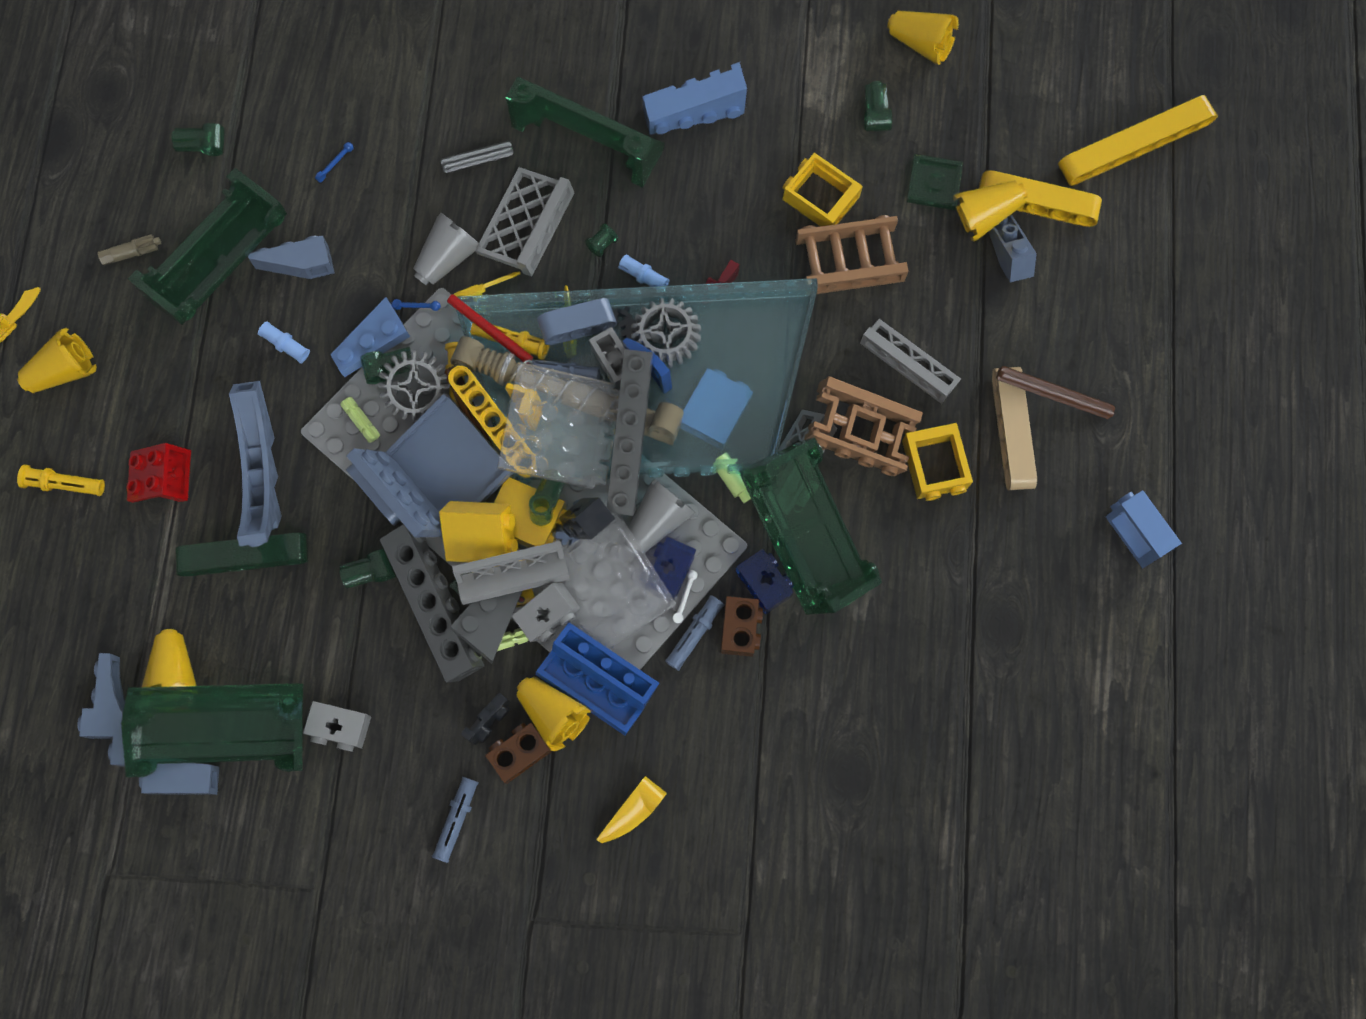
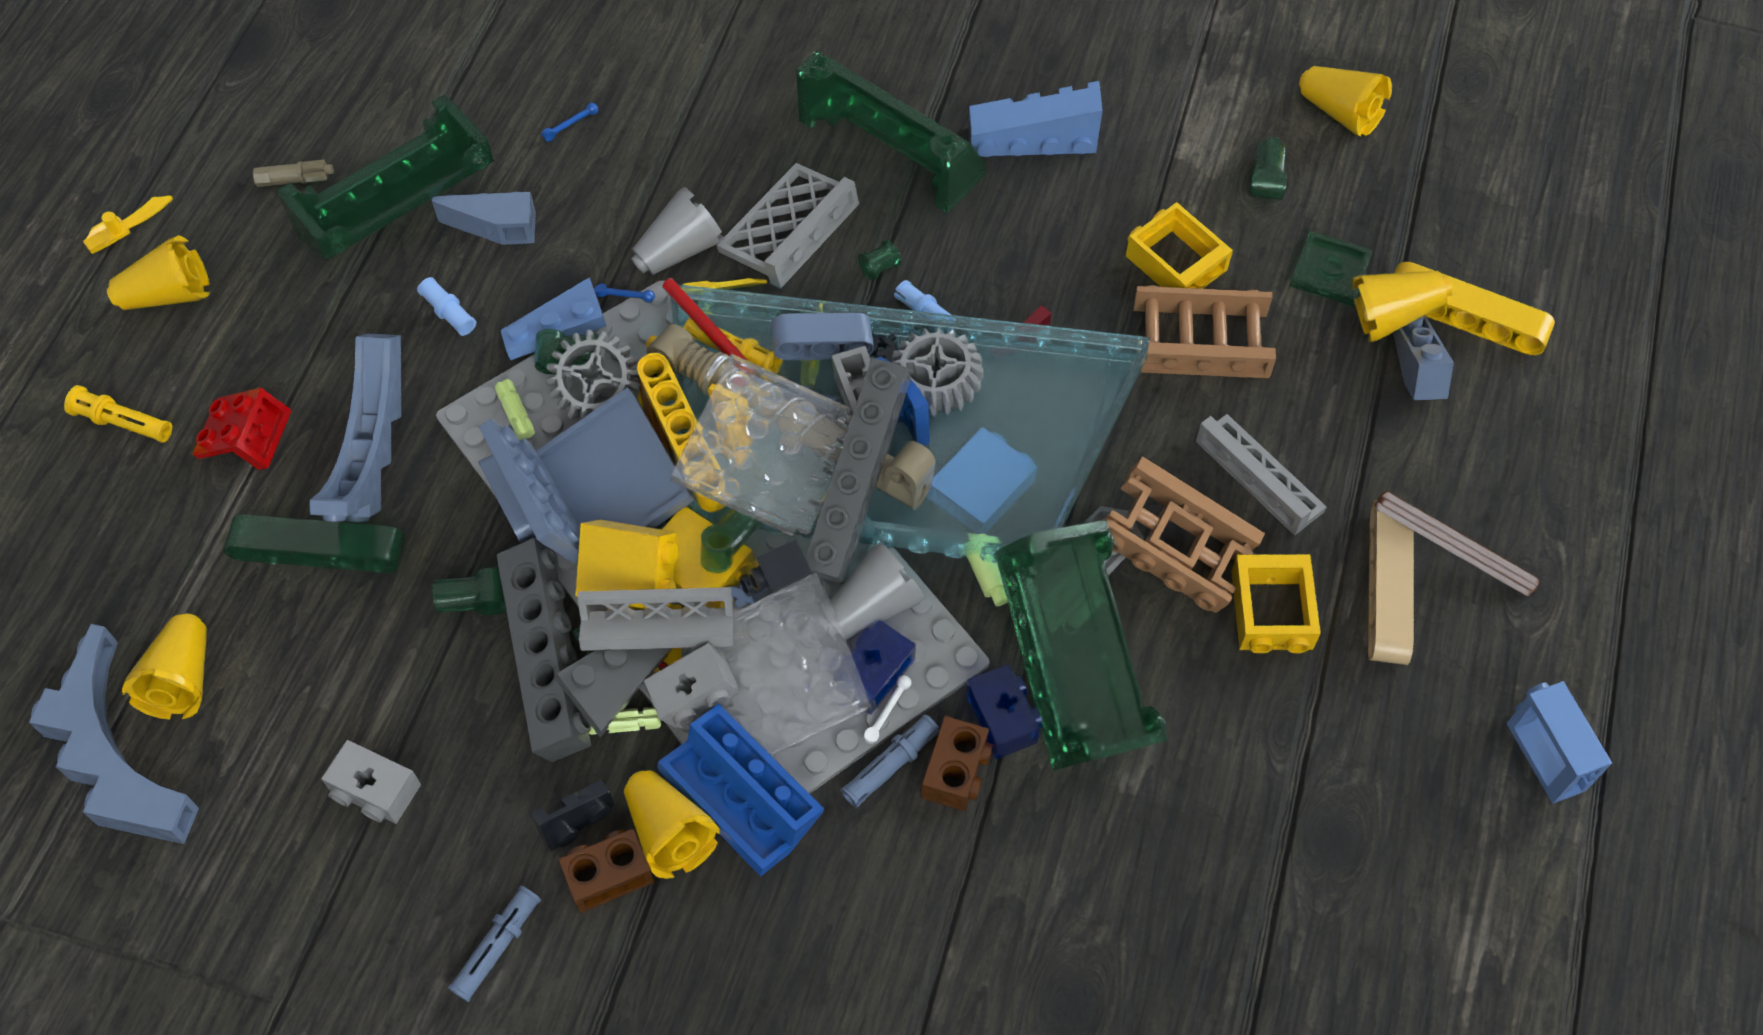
camera: 15 degrees right, 15 degrees down
clear green windscreen [121,684,303,777] -> none
clear green piece [171,123,225,156] -> none
dark grey axle [441,141,513,173] -> none
yellow piece [596,776,667,843] -> none
yellow beam [1058,95,1218,186] -> none

